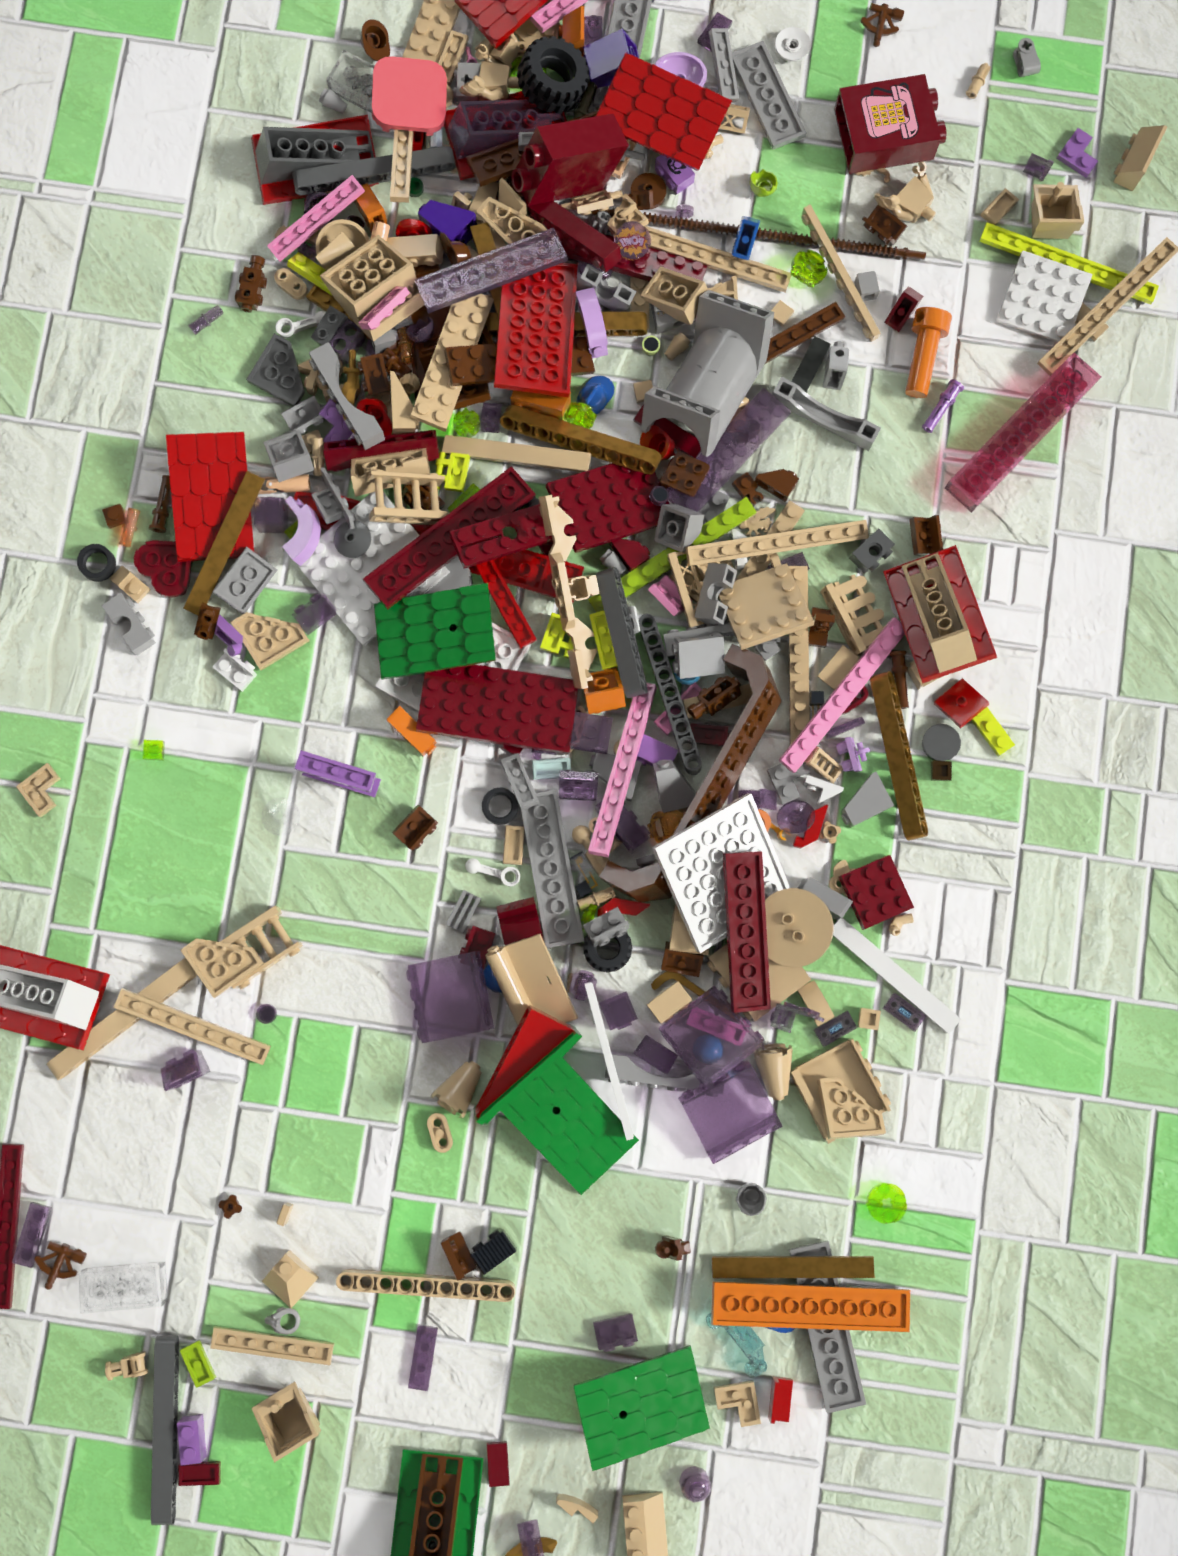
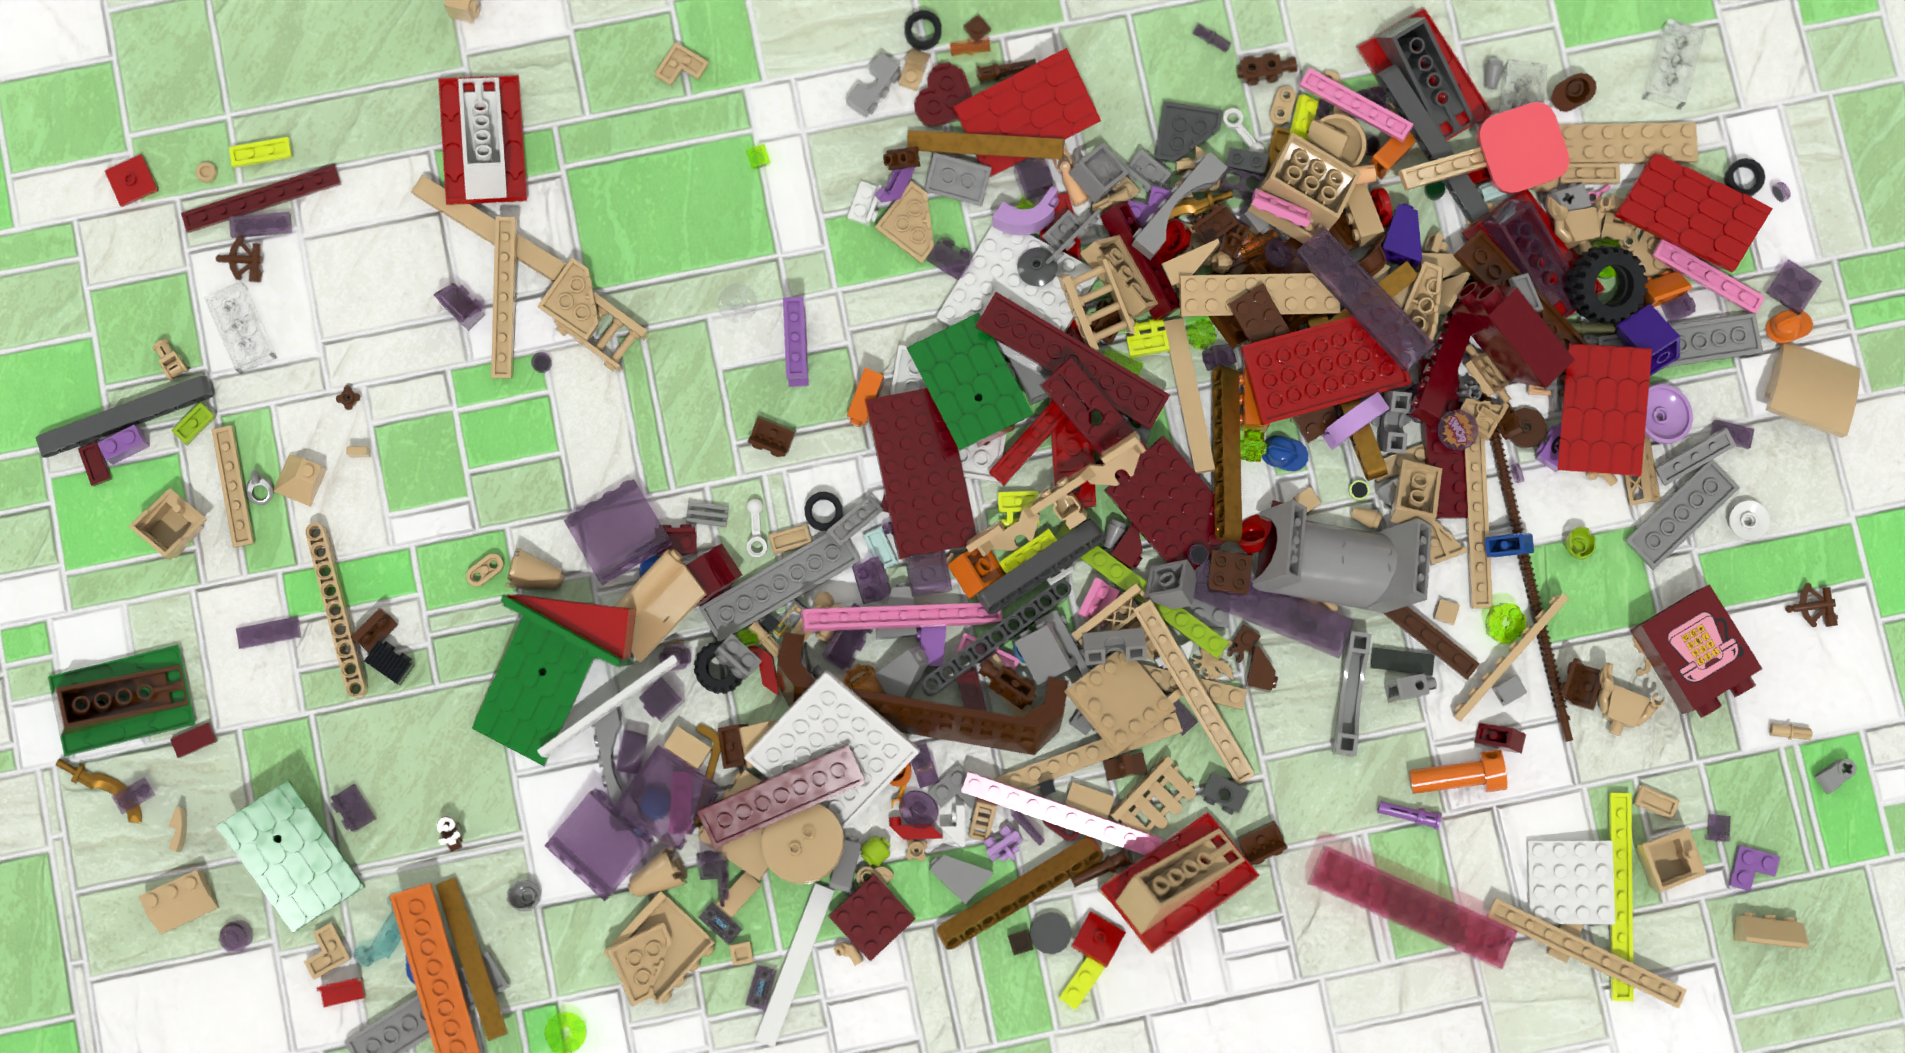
camera: 70 degrees right, 0 degrees up
none -> lime head [860,836,891,866]

